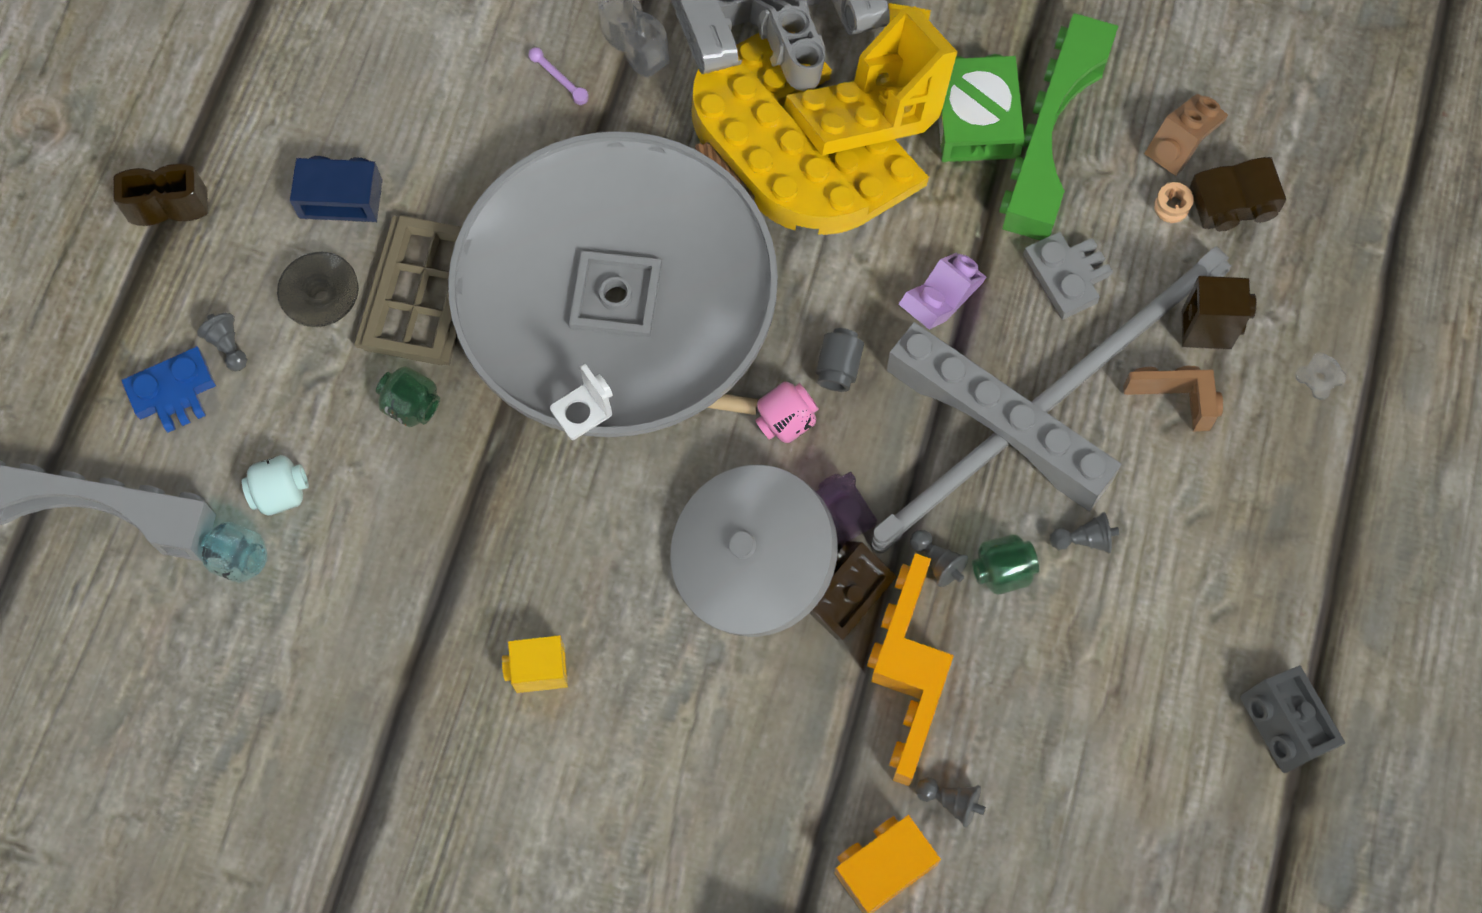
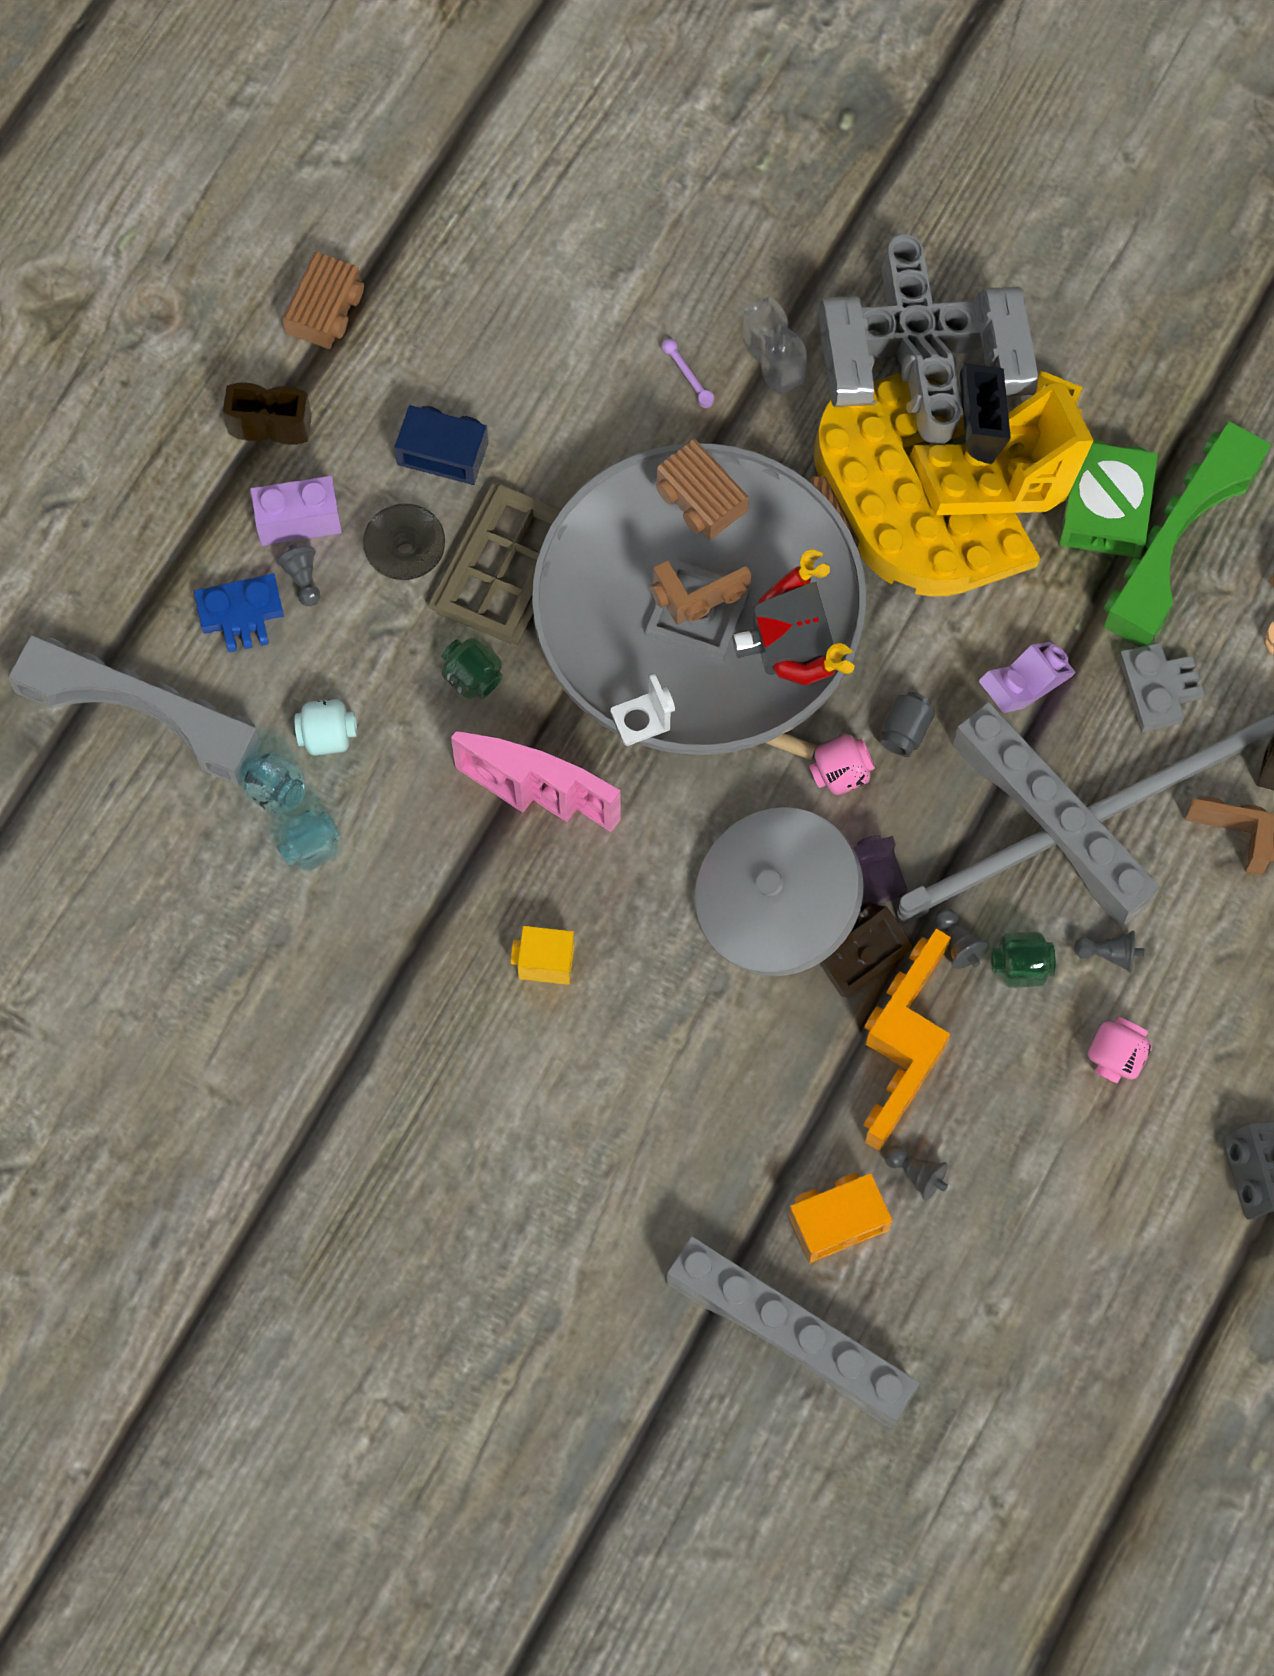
camera: 10 degrees right, 0 degrees up
none -> lavender brick [251,476,342,546]
none -> clear light blue head [277,808,343,871]
none -> medium nougat brick [282,251,364,349]
none -> bright pink slope [451,731,621,832]
none -> medium nougat bracket [650,560,751,625]
none -> medium nougat brick [656,439,749,540]
none -> torso [732,549,854,686]
none -> black brick [960,363,1011,464]
none -> bright pink head [1087,1016,1152,1084]

